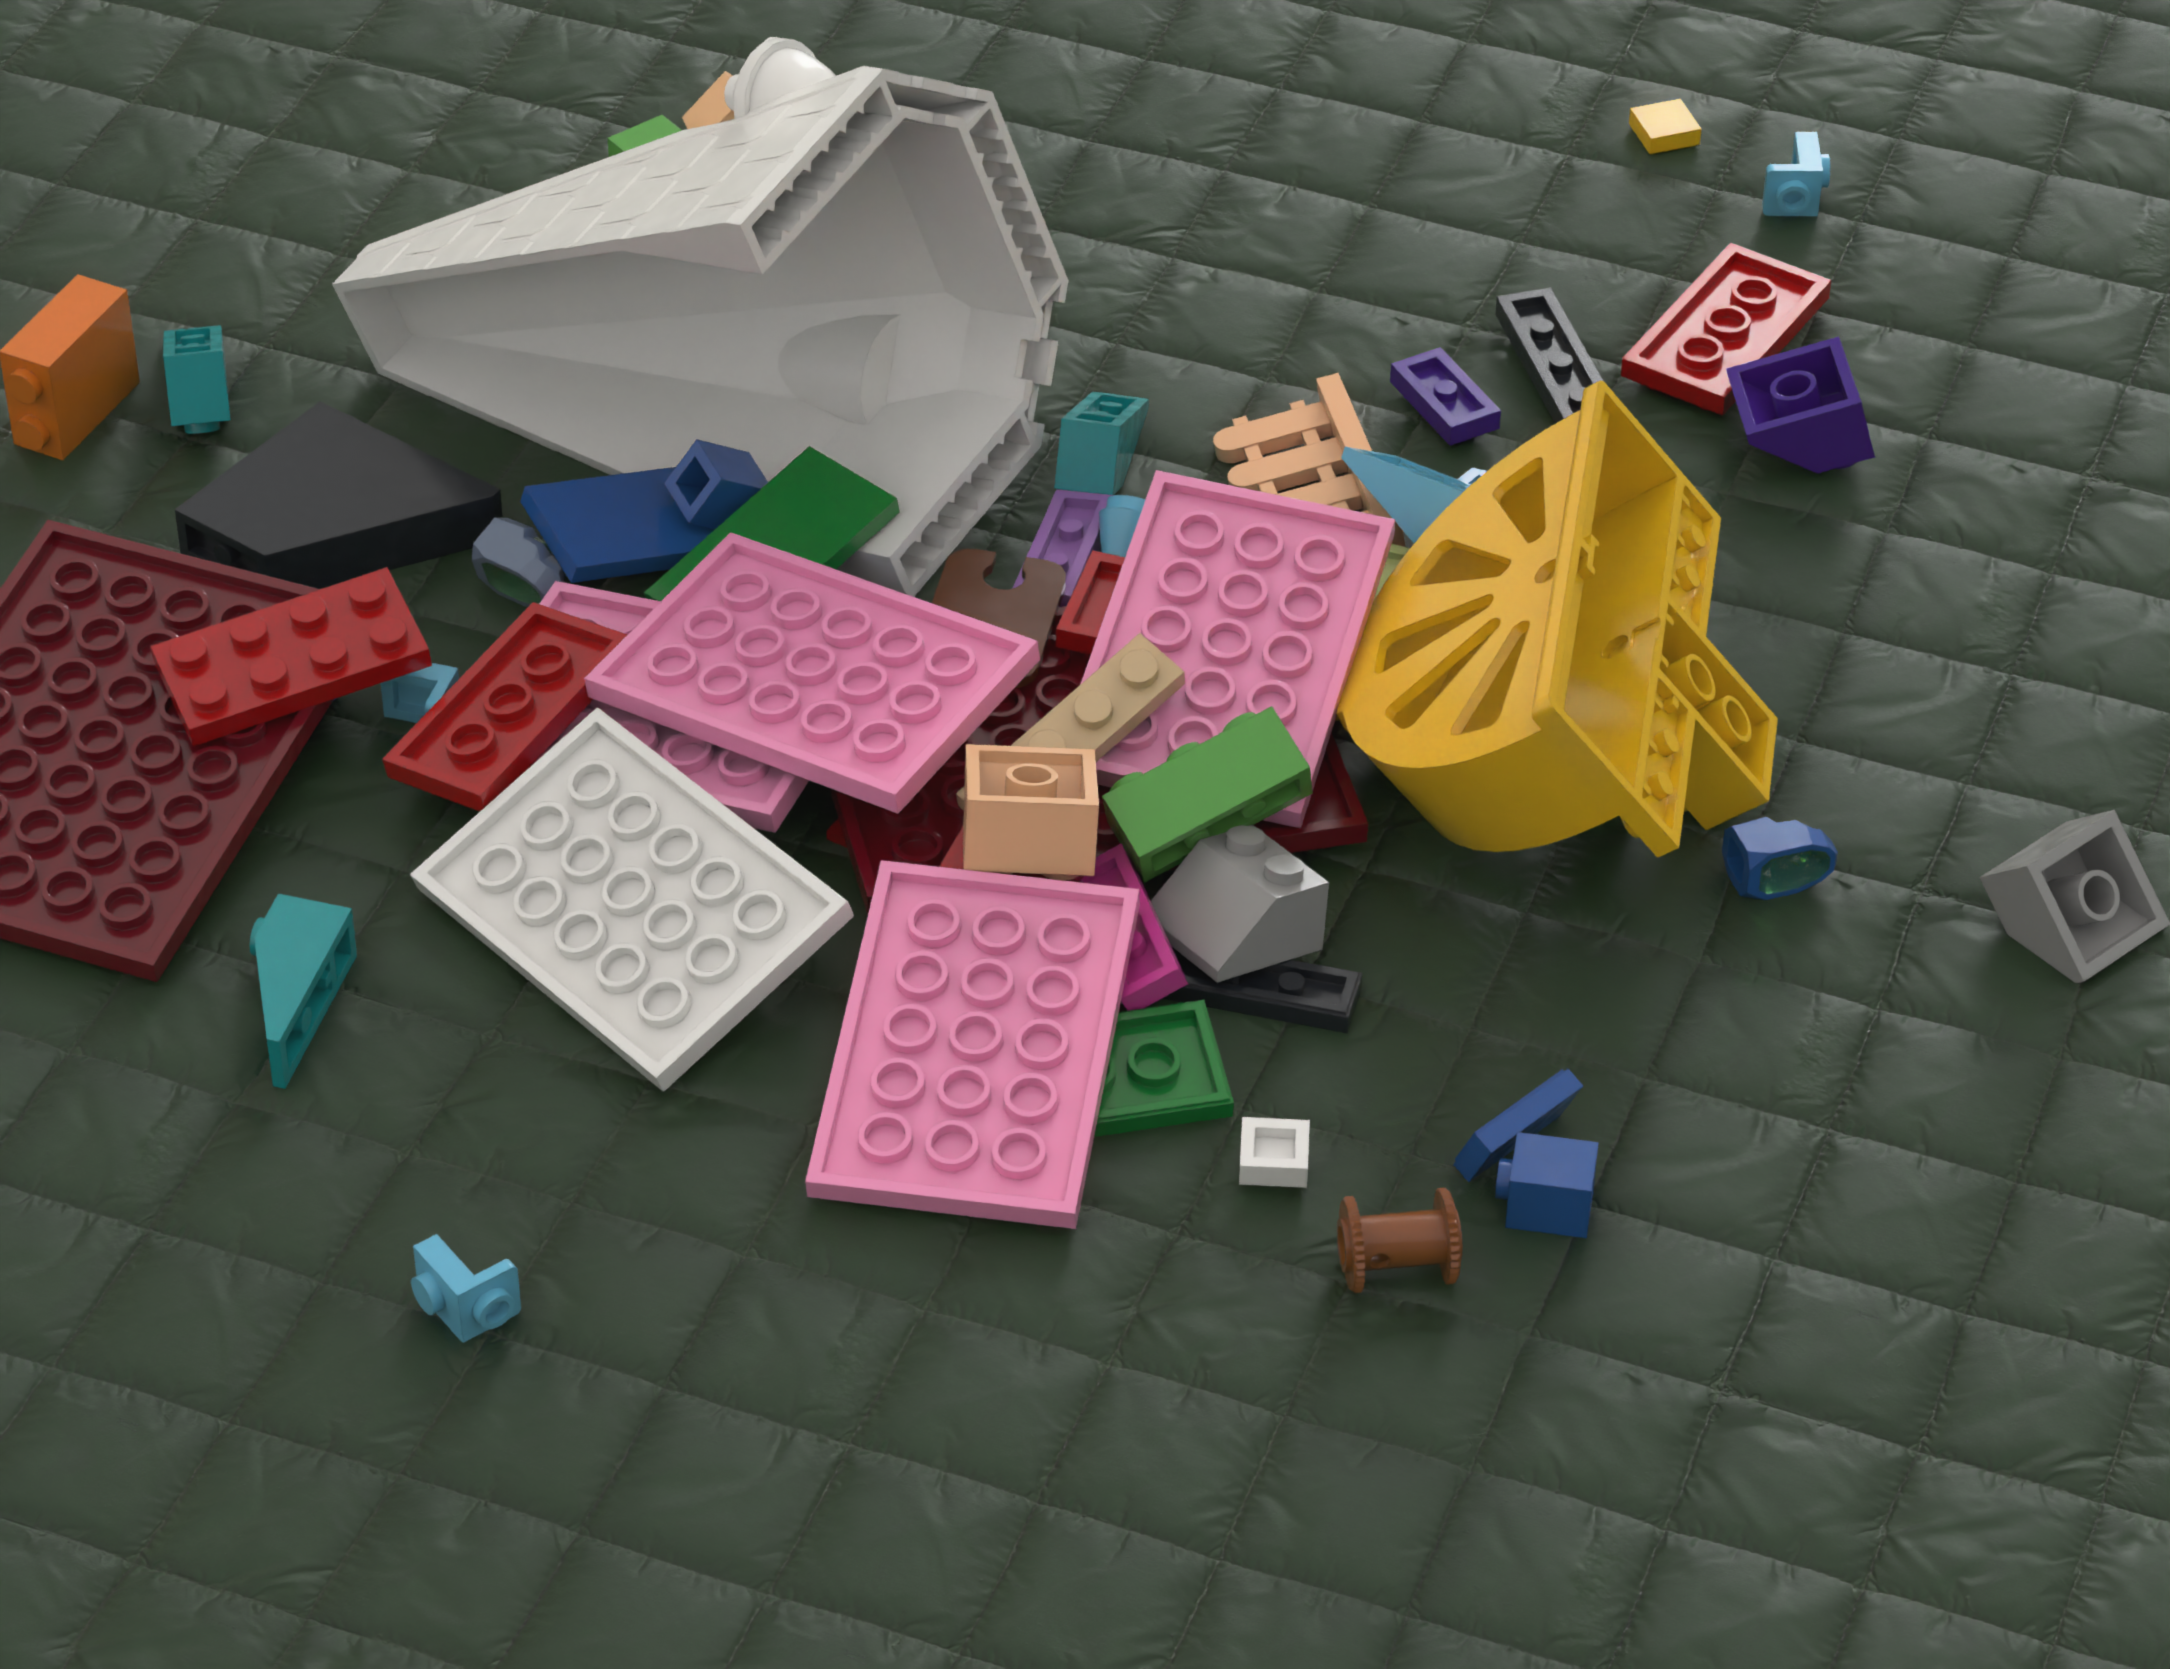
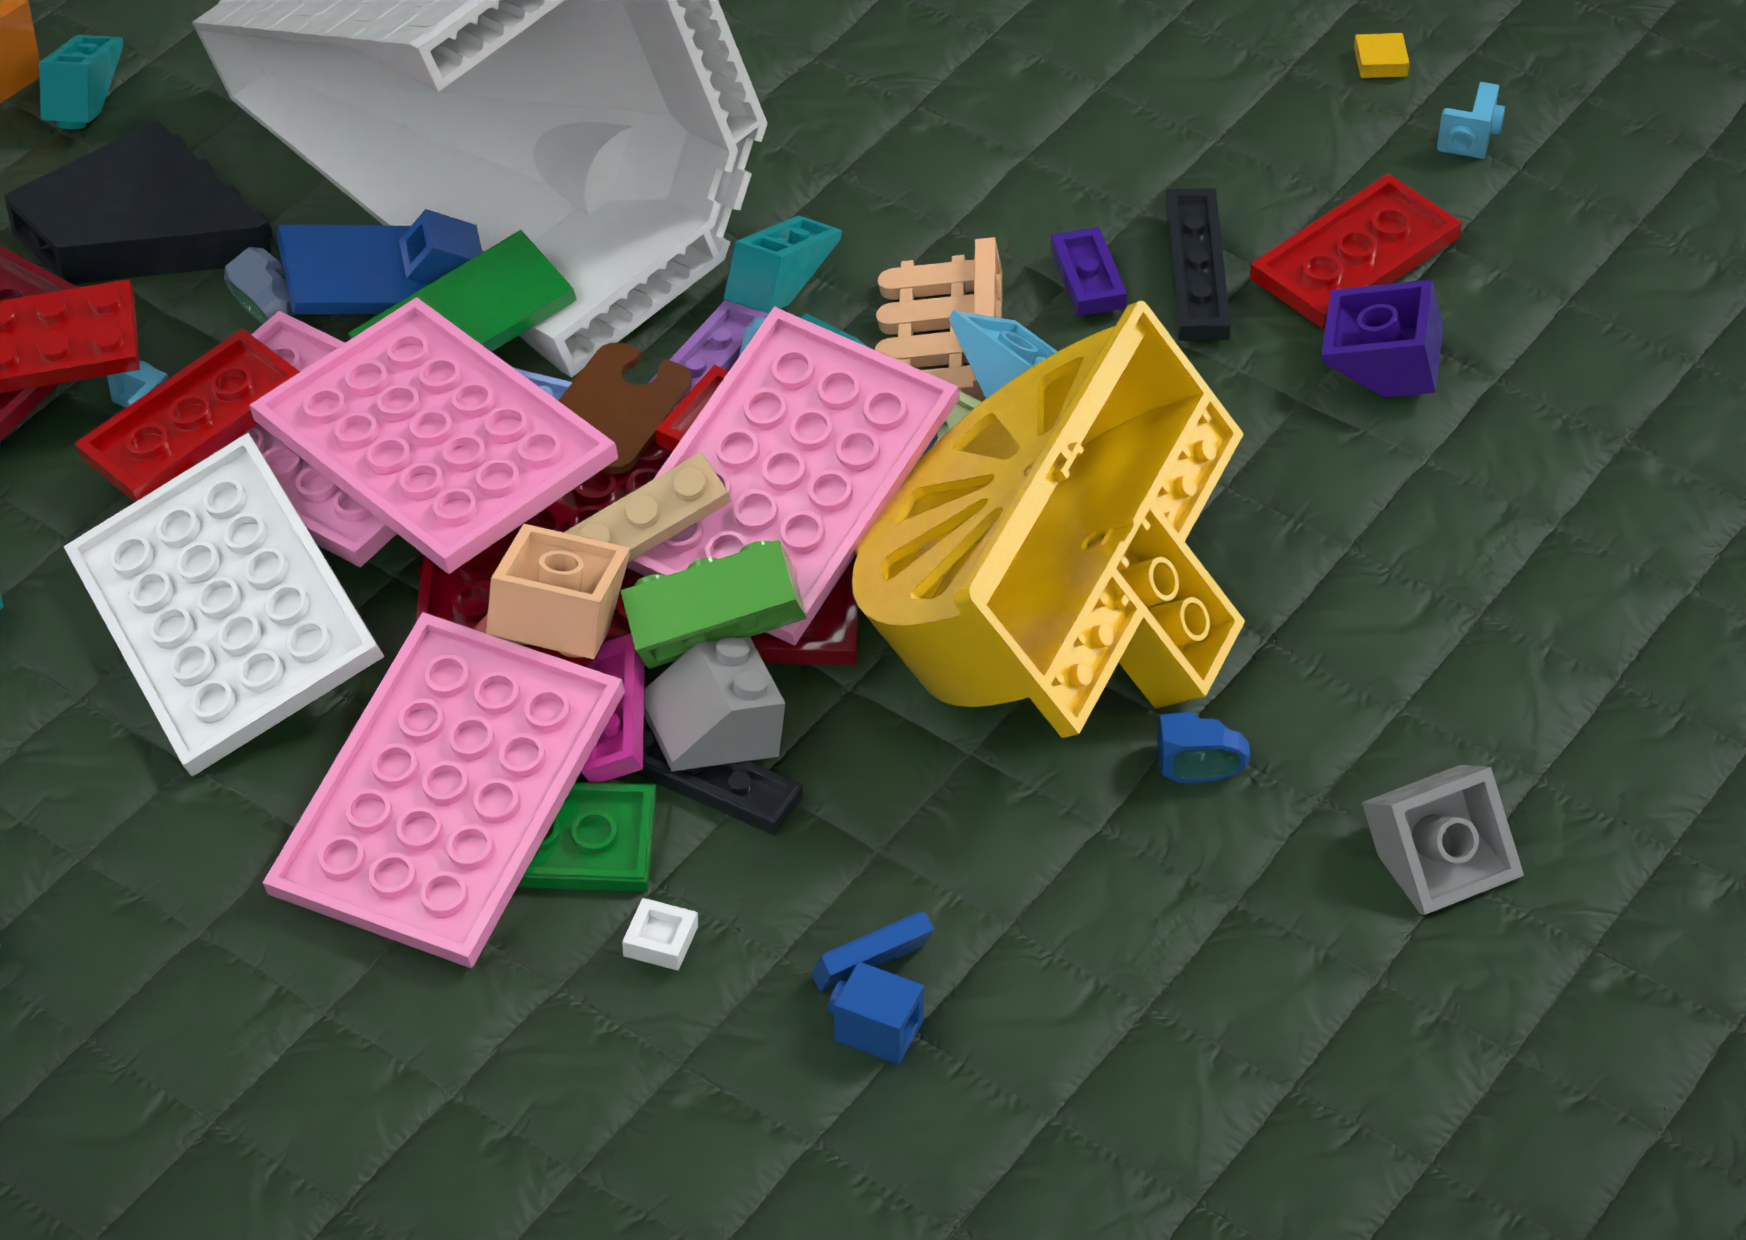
camera: 15 degrees right, 5 degrees up
dark orange hose [1337,1187,1463,1293] -> none

